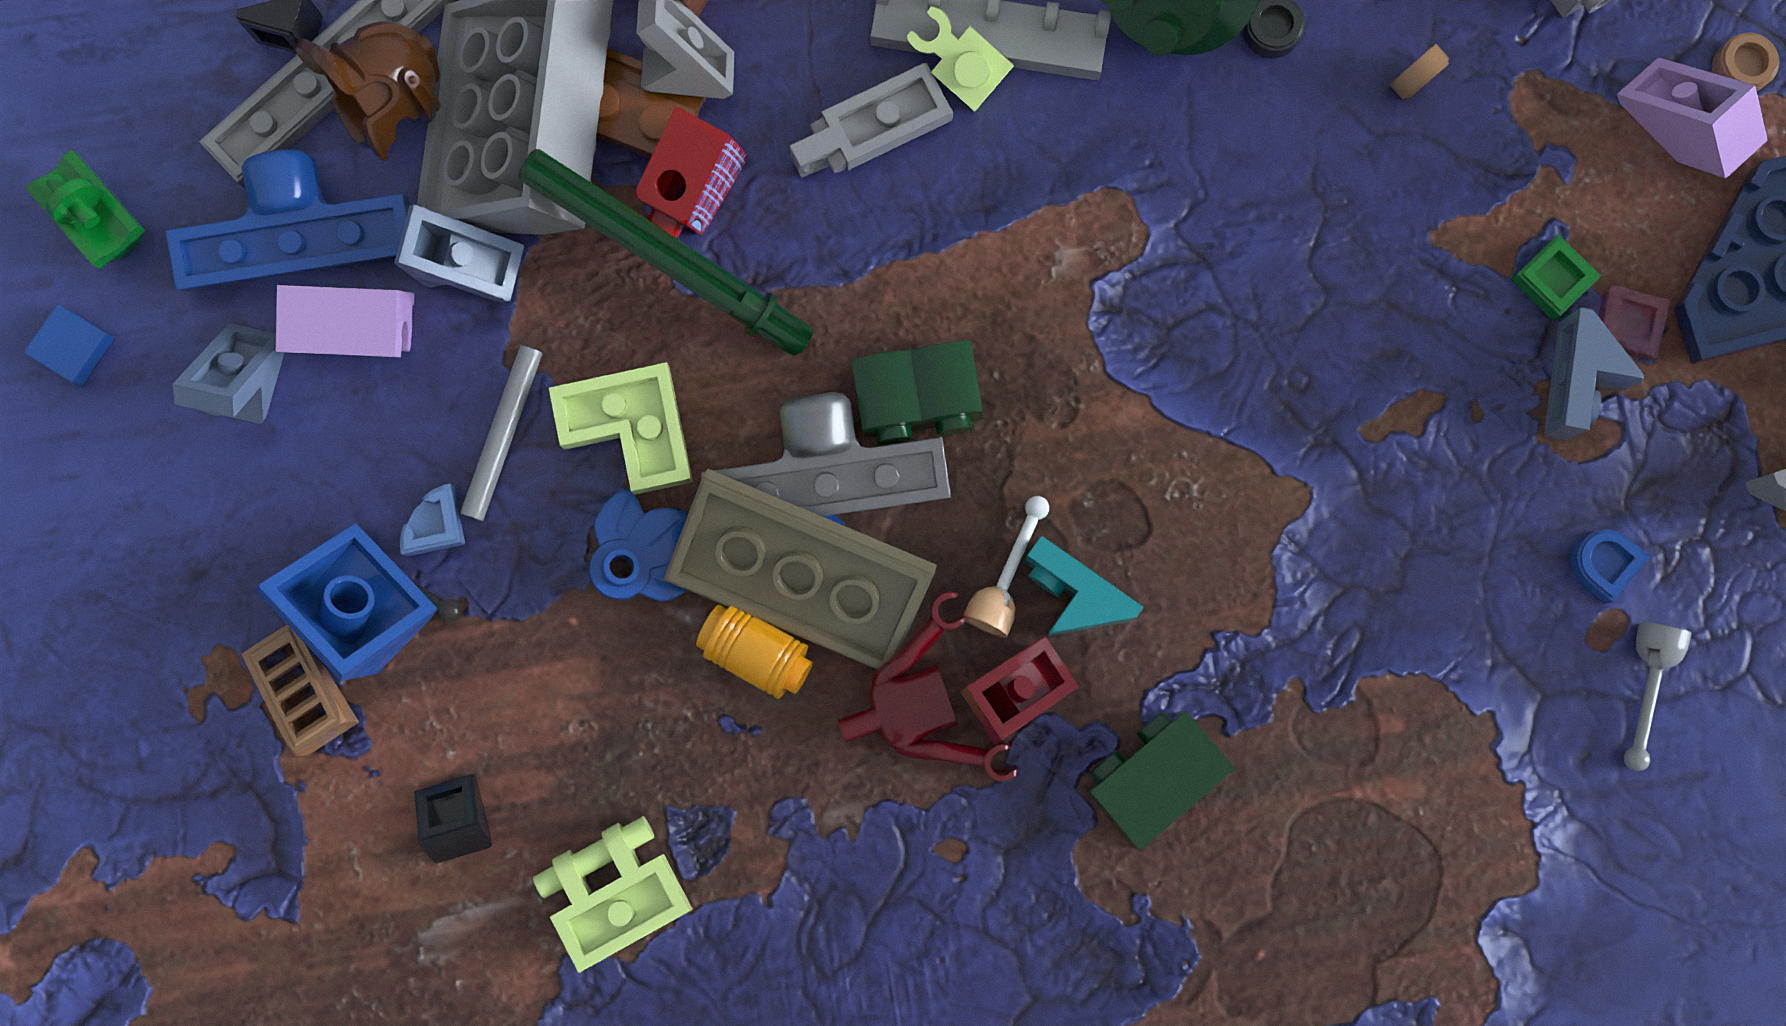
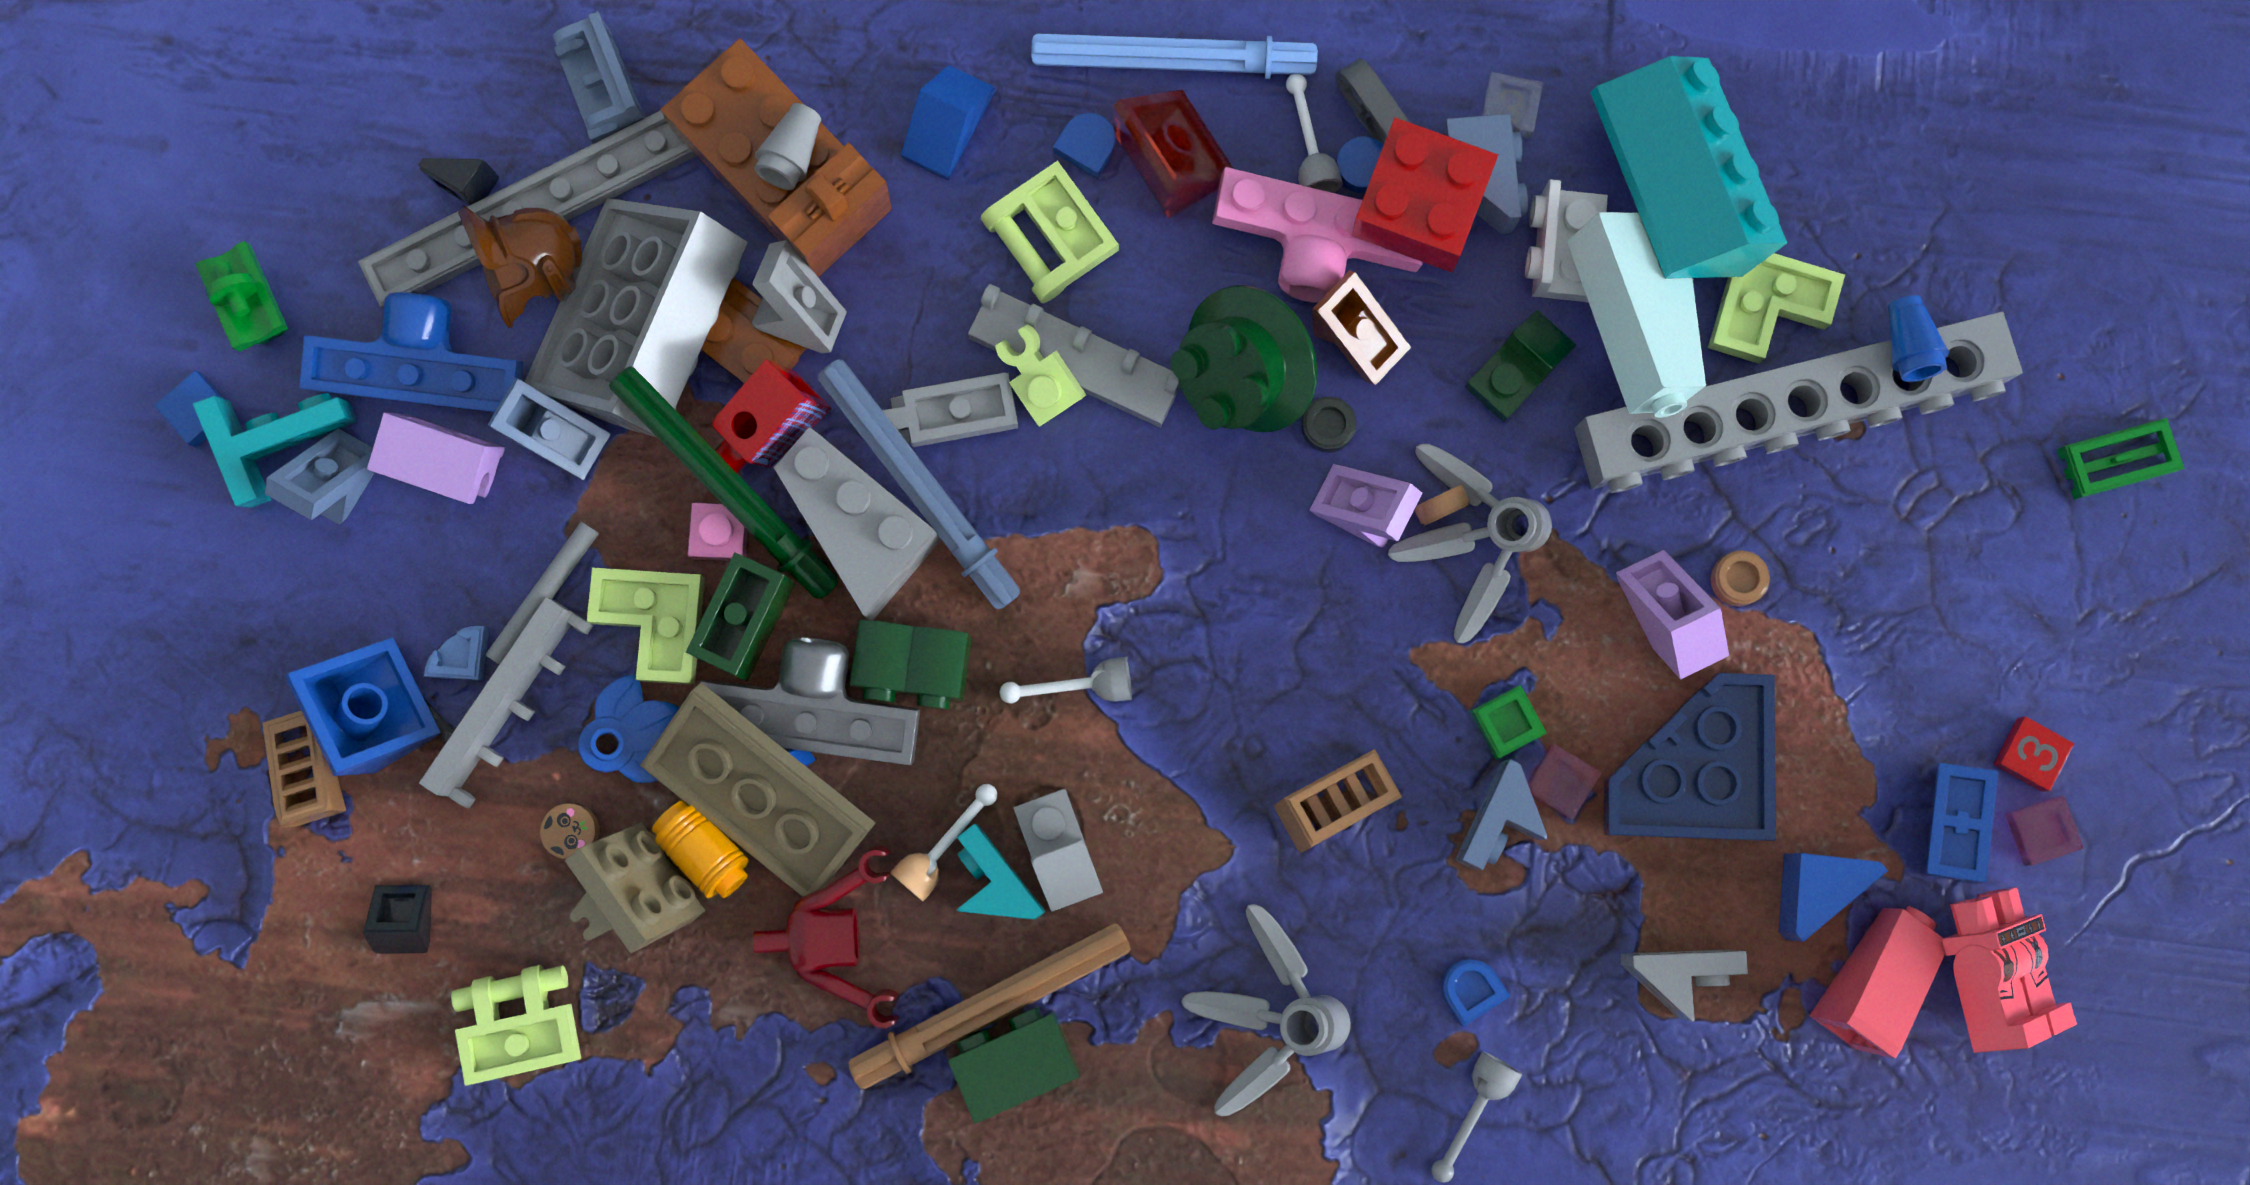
camera: 15 degrees right, 0 degrees up
dark red slope [960,636,1079,745] -> none
none -> teal bracket [193,393,358,508]
none -> light grey hinge [419,597,594,809]
none -> medium nougat tile [540,803,600,859]
none -> dark tan plate [565,823,705,953]
none -> dark green brick [685,552,795,682]
none -> bright pink plate [688,503,748,561]
none -> light grey wedge [774,427,941,621]
none -> sand blue axle [817,359,1020,609]
none -> medium nougat axle [848,924,1131,1089]
none -> hinge [1000,656,1132,703]
none -> light grey slope [1013,789,1103,912]
none -> light grey plant [1181,904,1350,1116]
none -> medium nougat slope [1274,749,1402,853]
none -> lavender slope [1309,464,1422,547]
none -> light grey plant [1388,444,1552,643]

